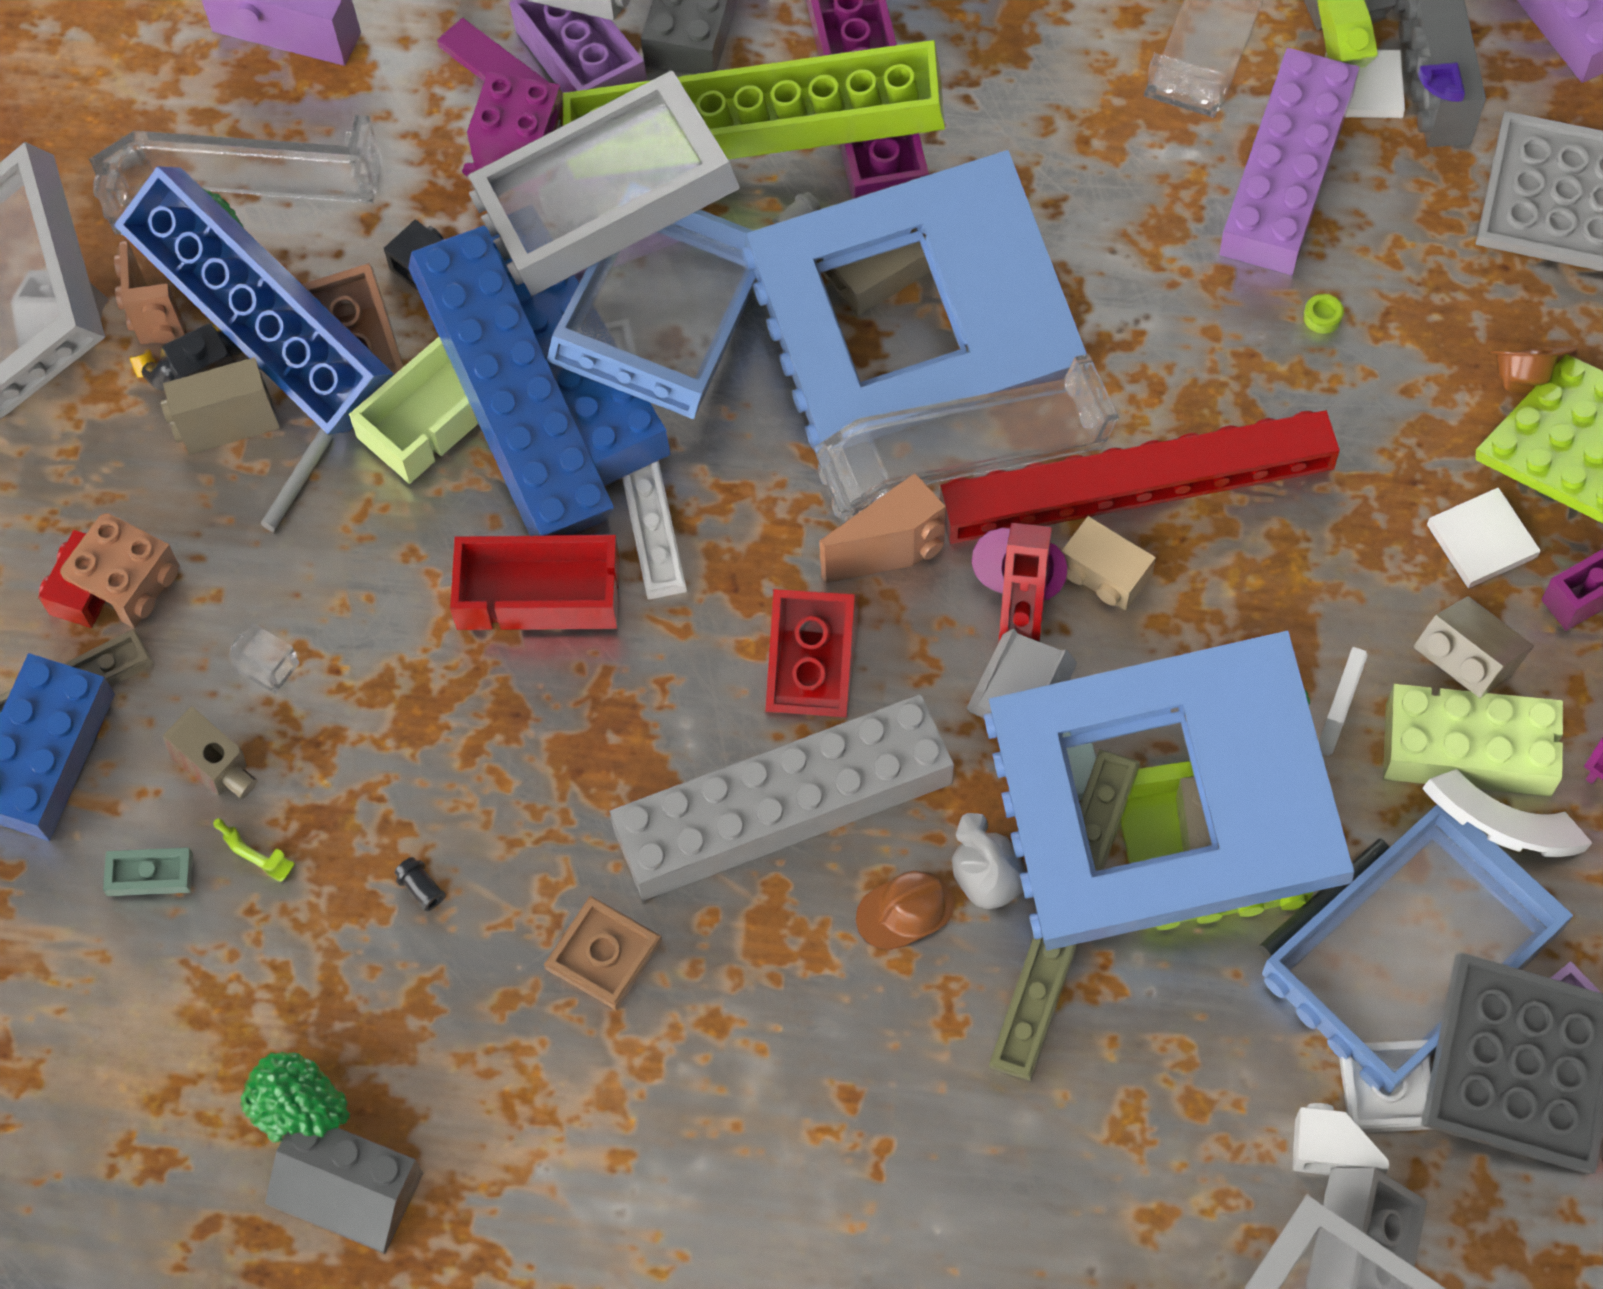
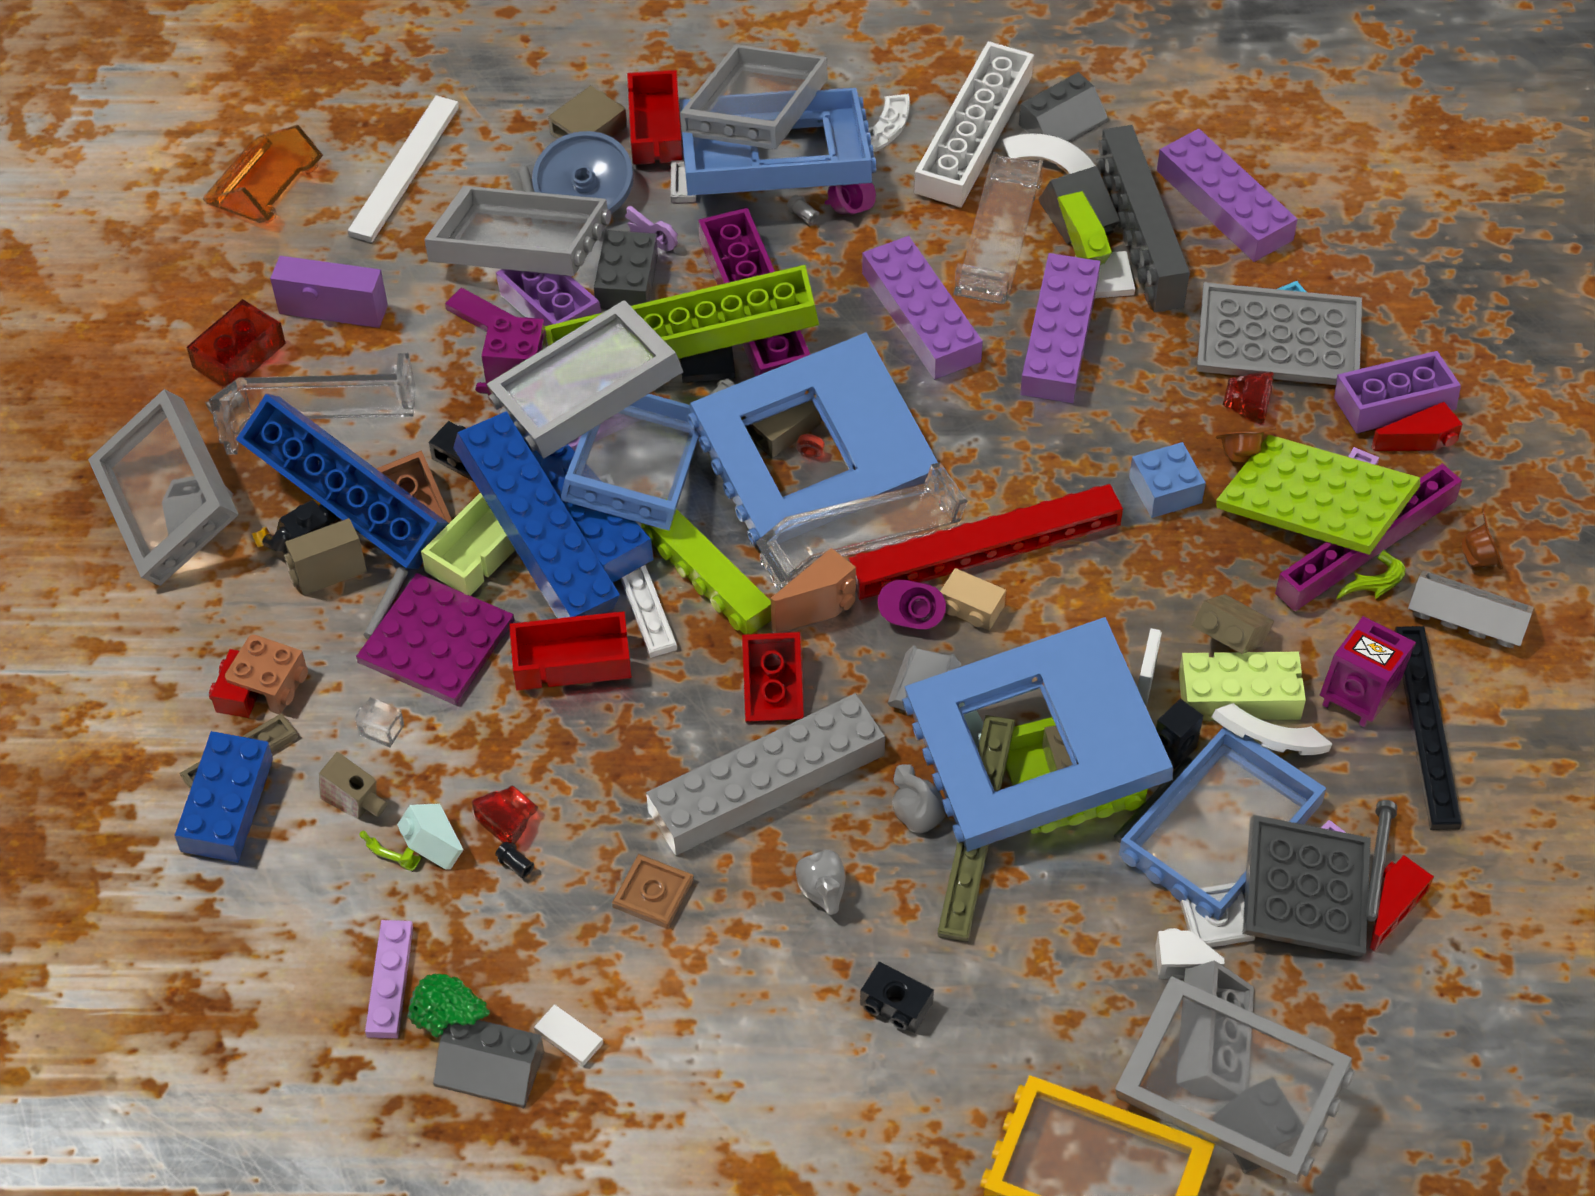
camera: 10 degrees left, 10 degrees down
sand green plate [103,847,193,896] -> none
nougat bracket [114,241,186,345] -> none
dark orange piece [855,871,954,950] -> none
red slope [998,523,1052,643] -> none
lime tile [1303,294,1344,334] -> none
dark purple tile [1418,63,1465,102] -> none
white tile [1427,487,1540,589] -> none
none -> clear red brick [186,299,286,388]
none -> magenta plate [356,573,515,706]
none -> lavender plate [365,920,413,1038]
none -> light aqua slope [397,804,463,870]
none -> clear red piece [472,785,538,844]
none -> white tile [534,1004,603,1067]
none -> lime brick [641,499,771,635]
none -> black tile [680,346,735,383]
none -> light grey piece [795,850,846,915]
none -> clear red tile [796,434,825,458]
none -> black brick [860,961,934,1033]
none -> medium lavender brick [862,236,983,380]
none -> medium blue brick [1129,442,1206,518]
none -> black brick [1156,698,1204,769]
none -> clear red piece [1223,372,1274,425]

